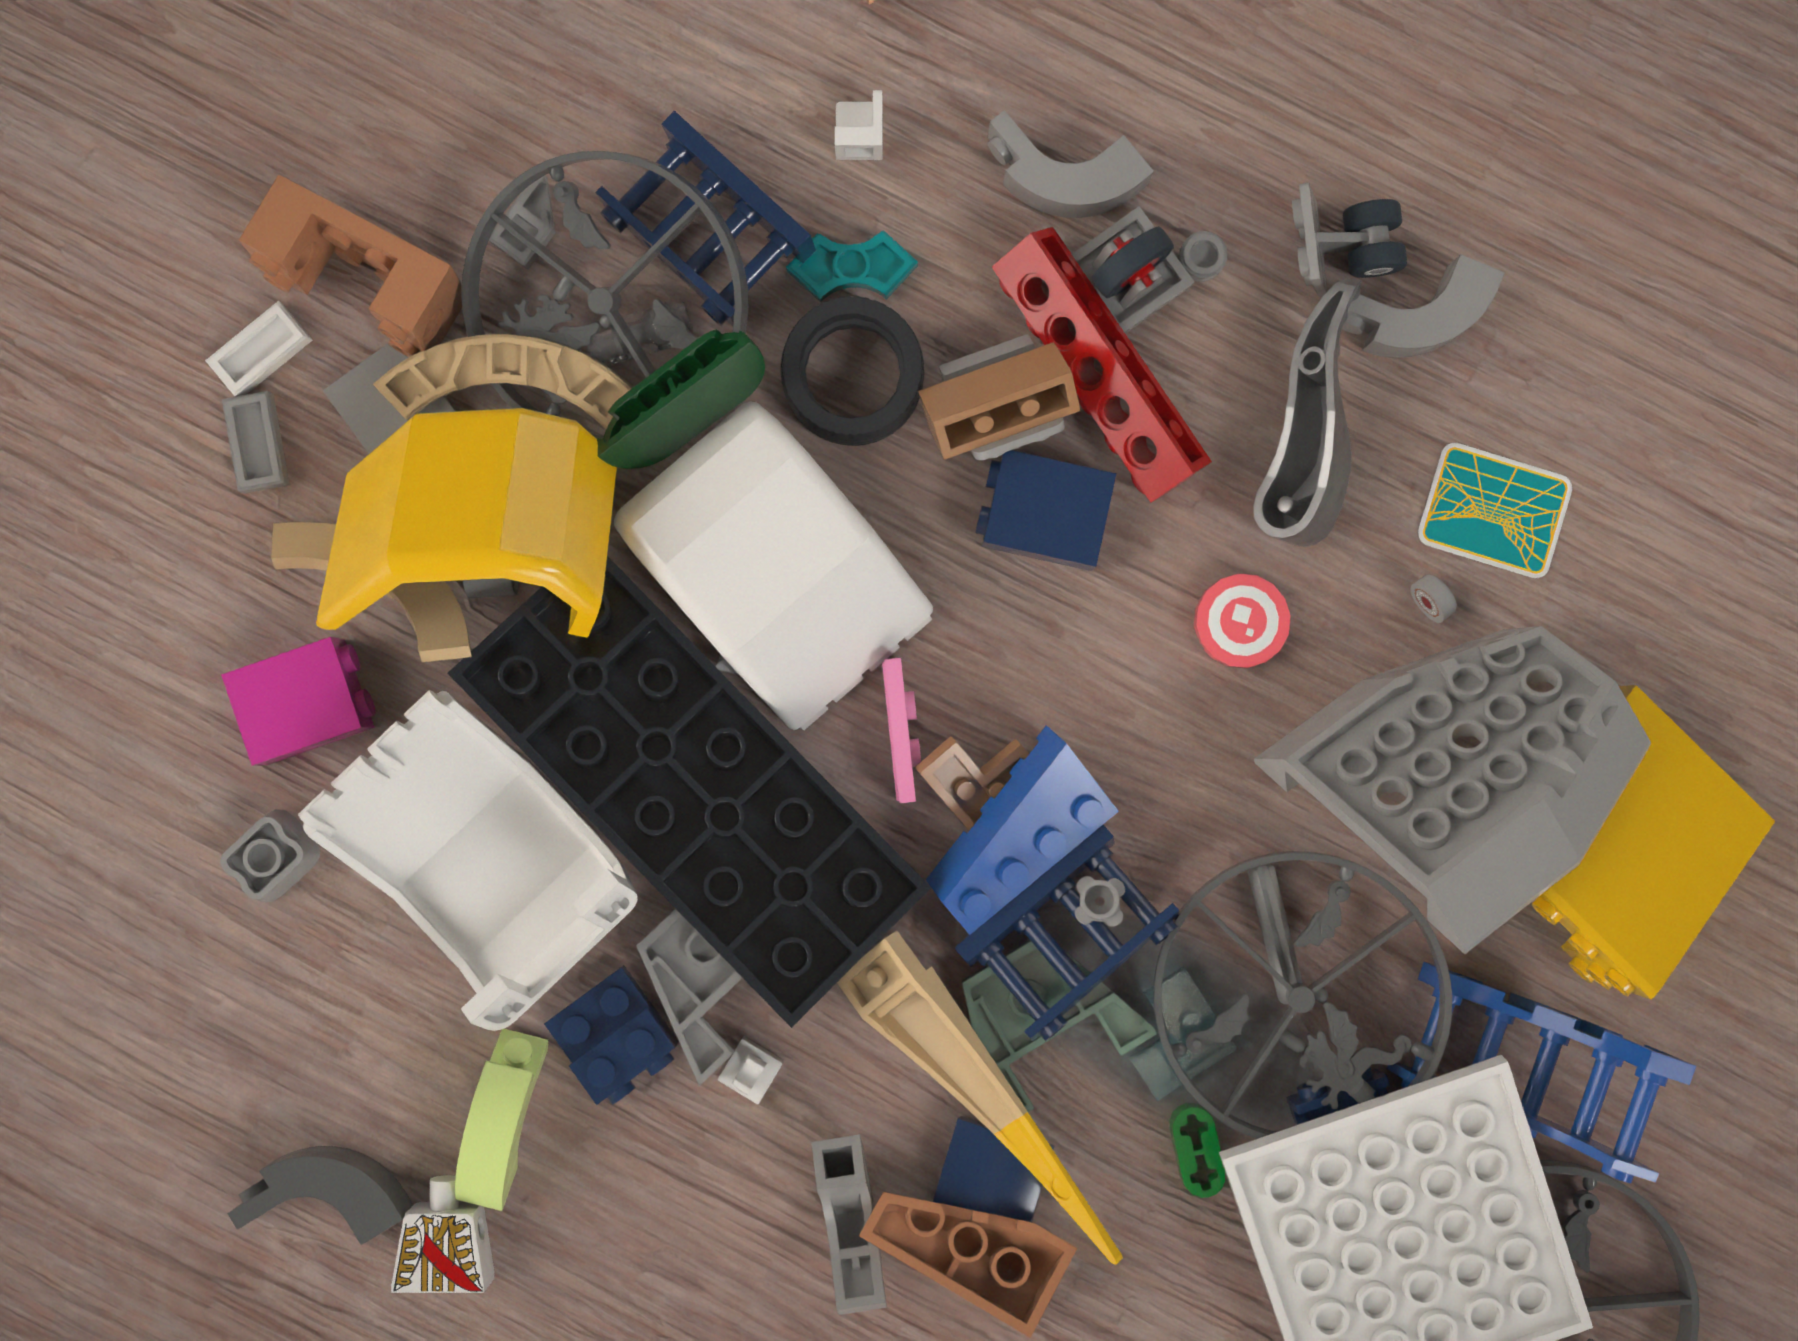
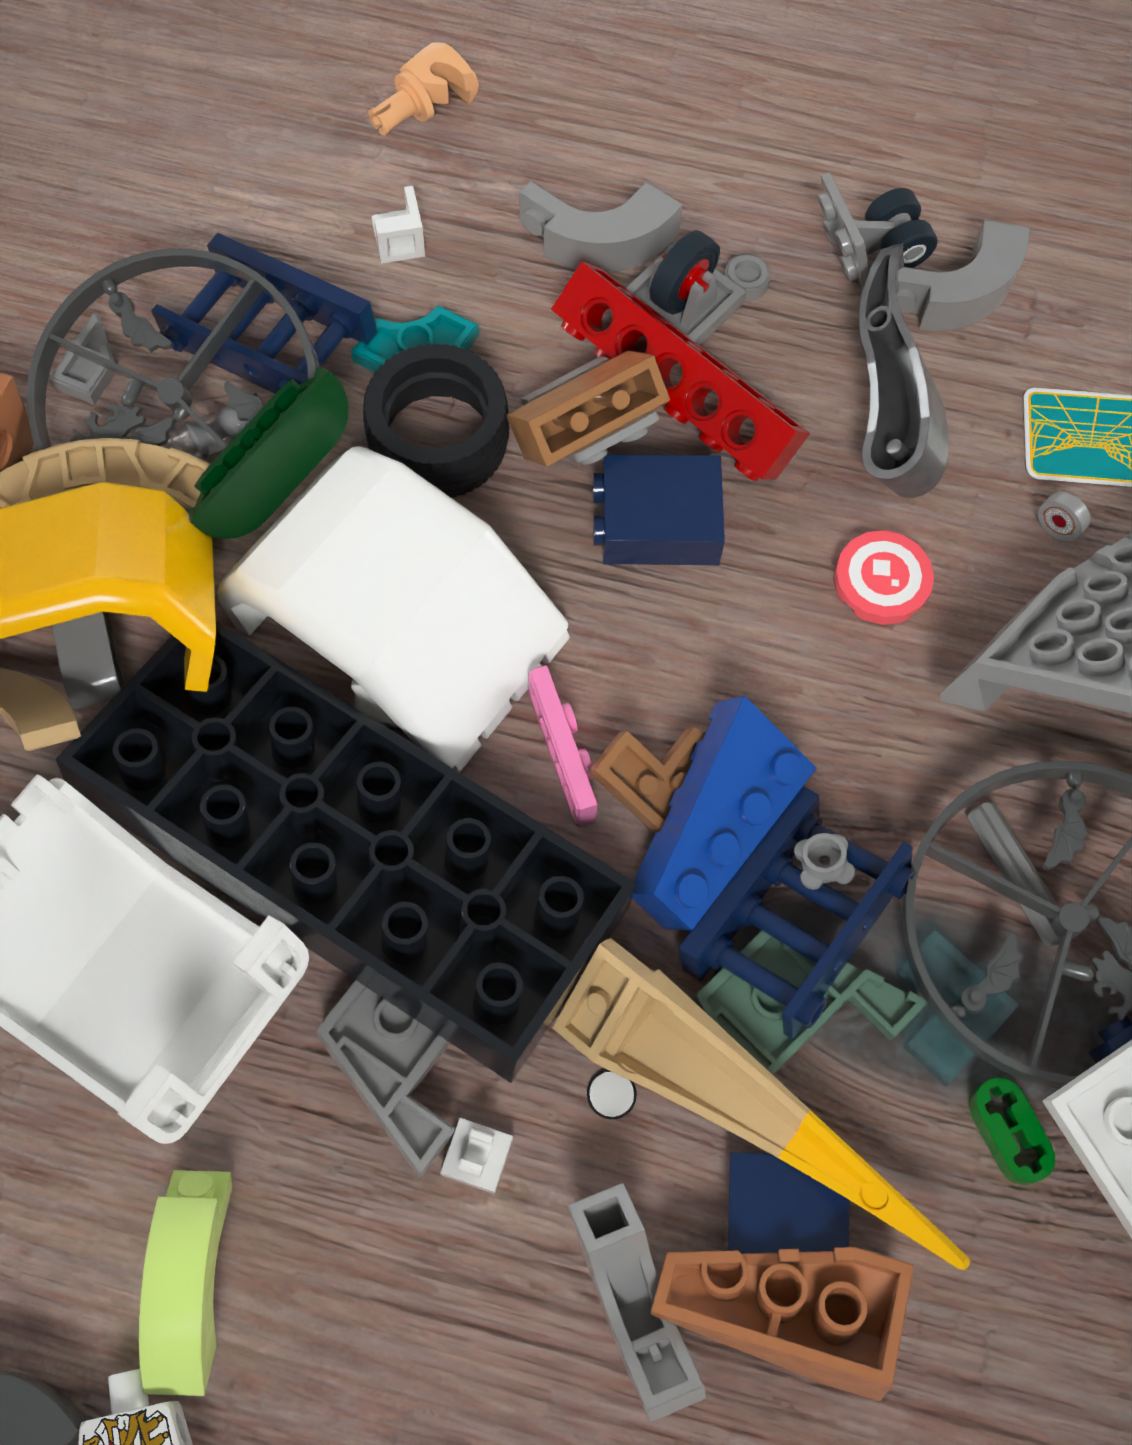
camera: 15 degrees left, 20 degrees down
dark blue plate [544,965,679,1105] -> none
none -> white sticker [587,1069,637,1120]

